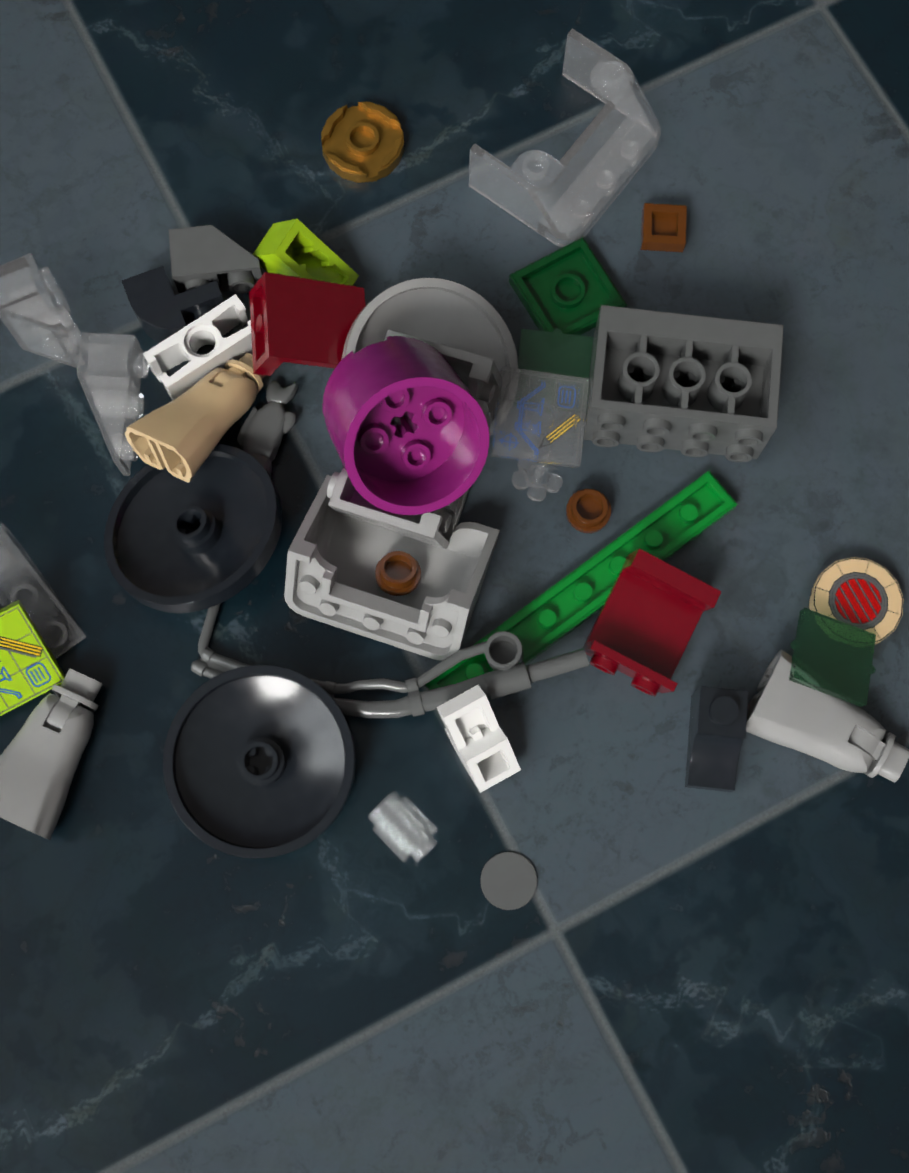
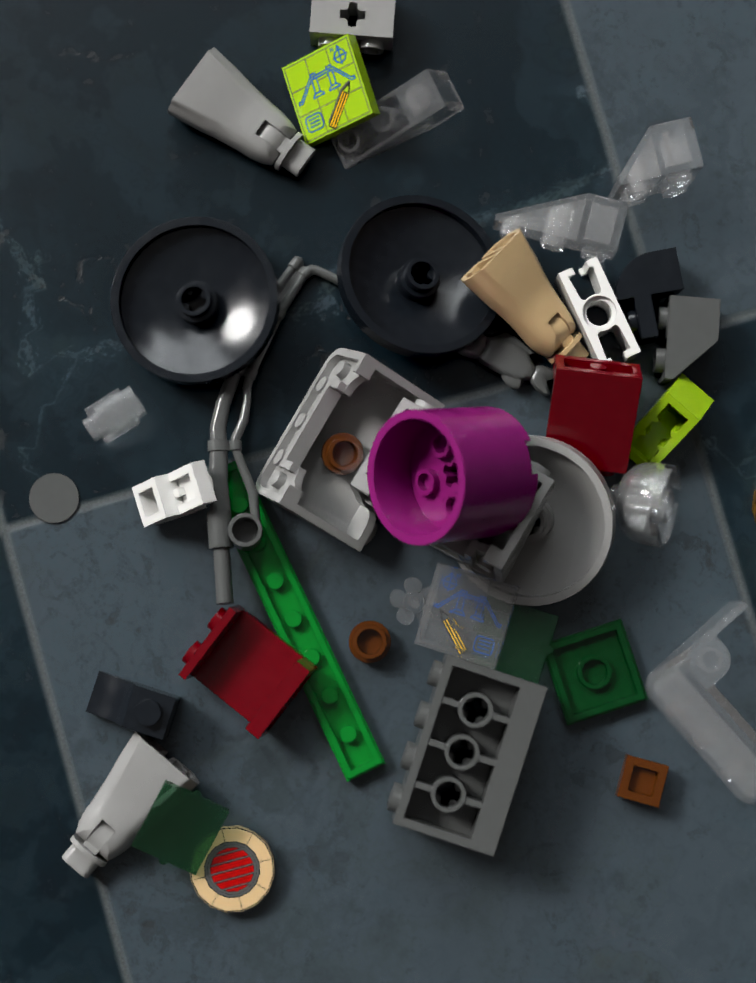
camera: 100 degrees right, 10 degrees up
none -> clear cylinder [610,462,681,548]

